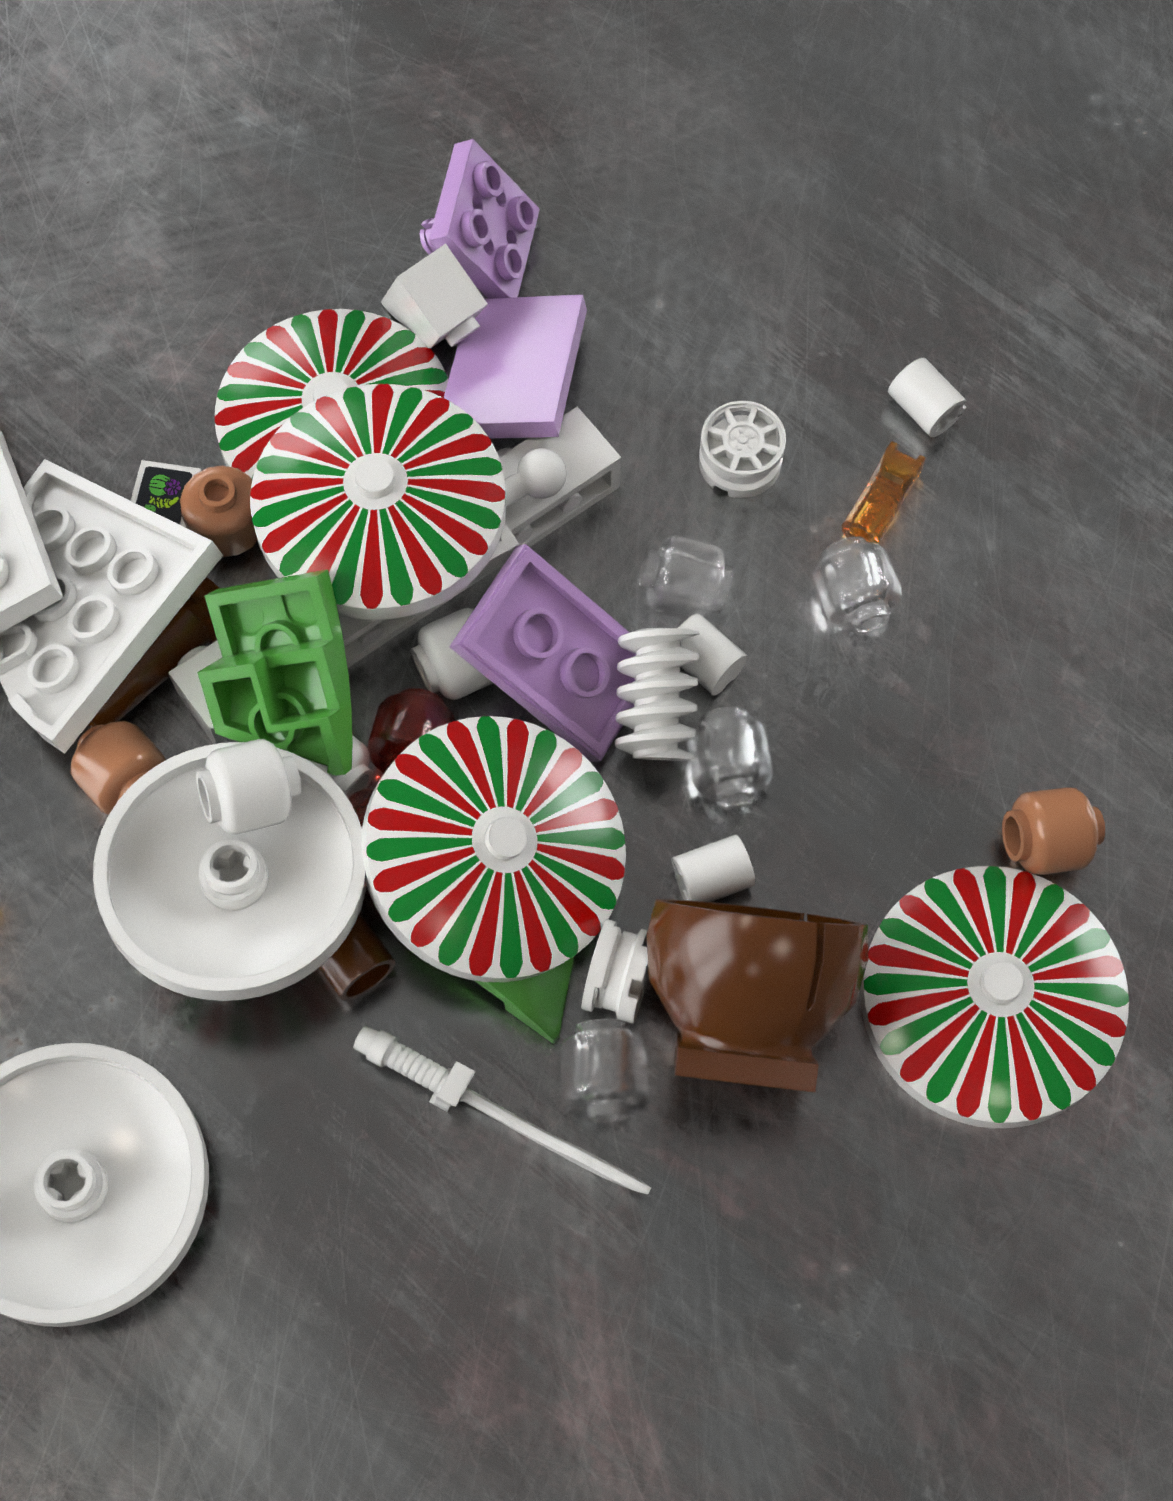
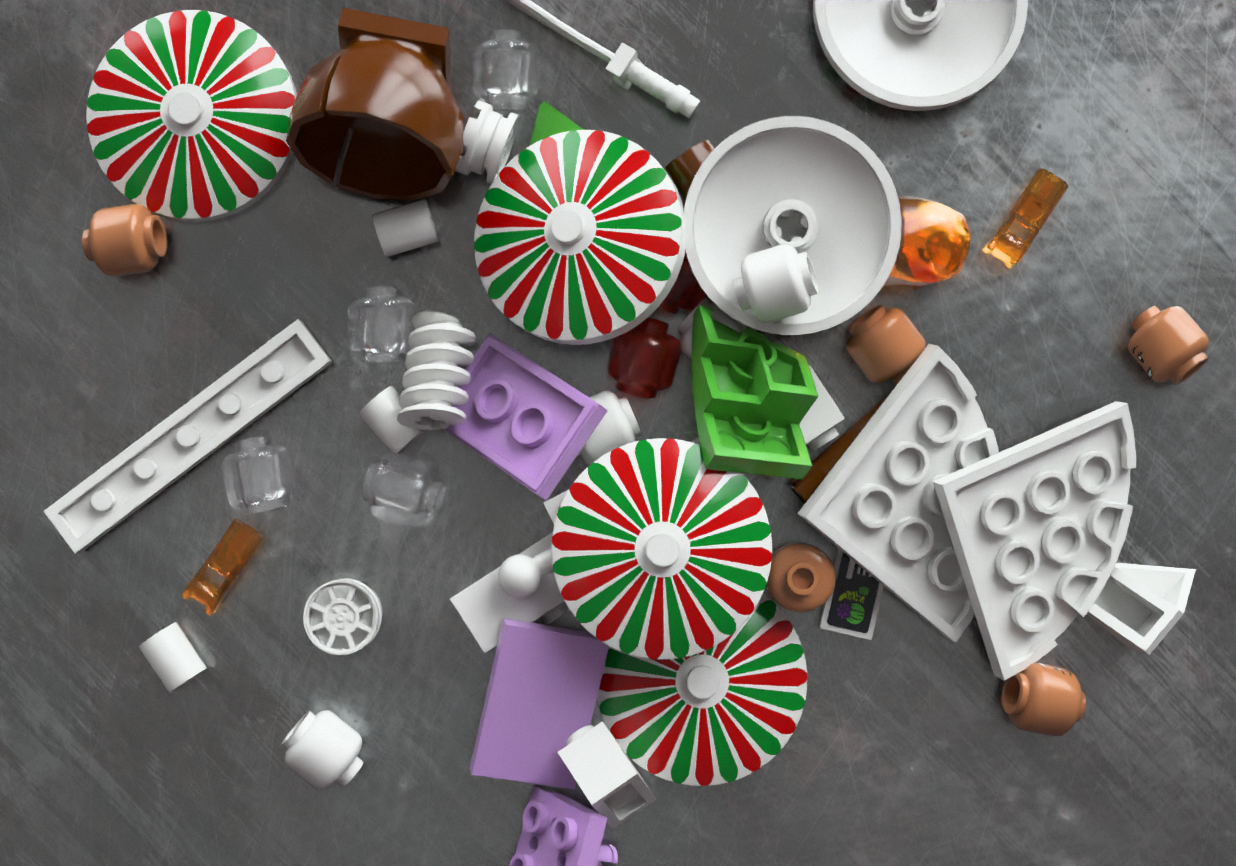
camera: 175 degrees left, 20 degrees up
none -> white plate [43,319,333,554]
none -> white head [282,710,364,790]
none -> clear orange piece [884,196,971,291]

